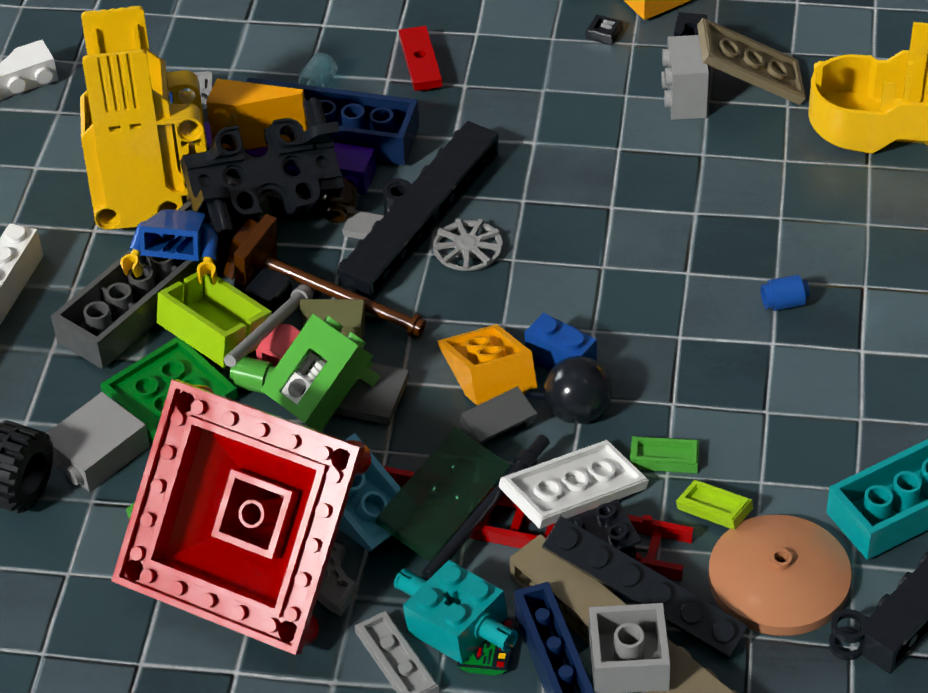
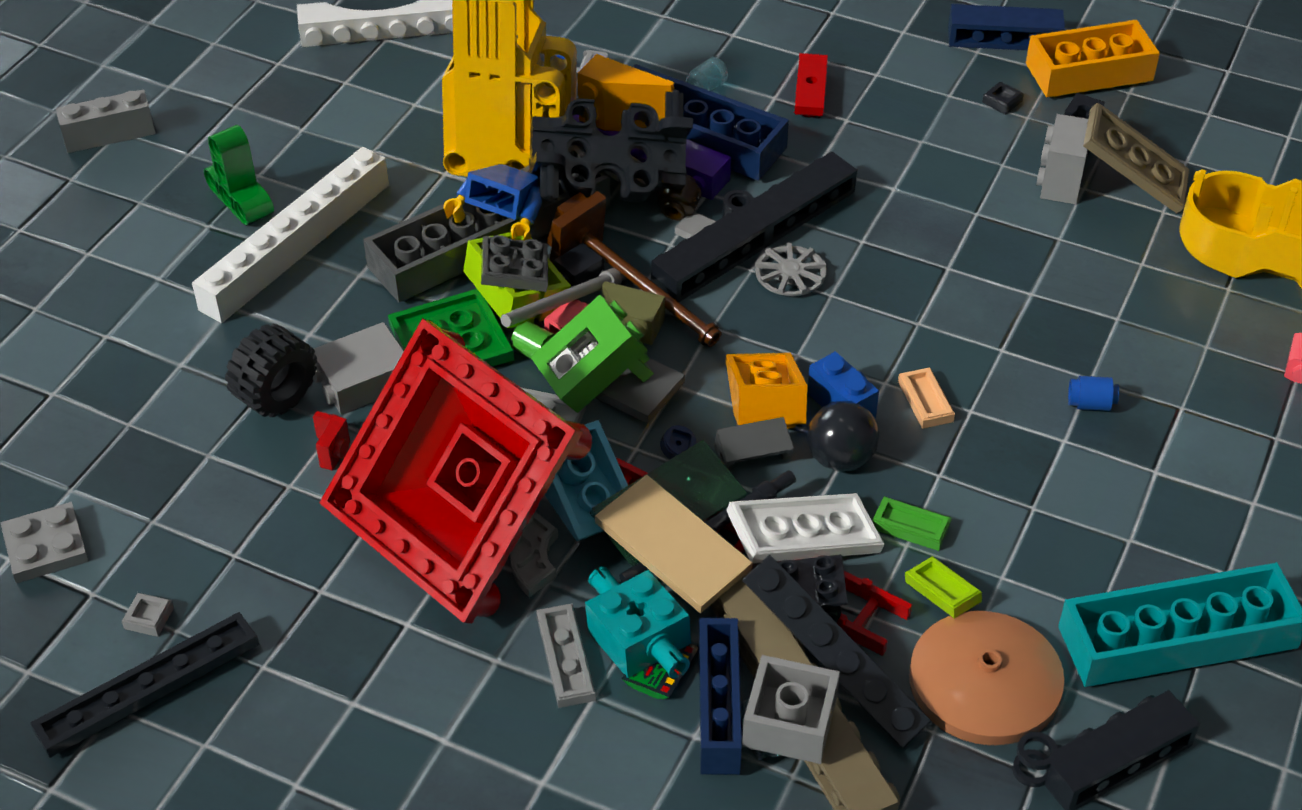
camera: 15 degrees right, 0 degrees up
none -> red bracket [313,411,351,471]
none -> dark grey tile [481,235,548,292]
none -> tan tile [595,474,753,614]
none -> dark blue tile [660,425,697,462]
none -> light nougat tile [898,367,955,429]

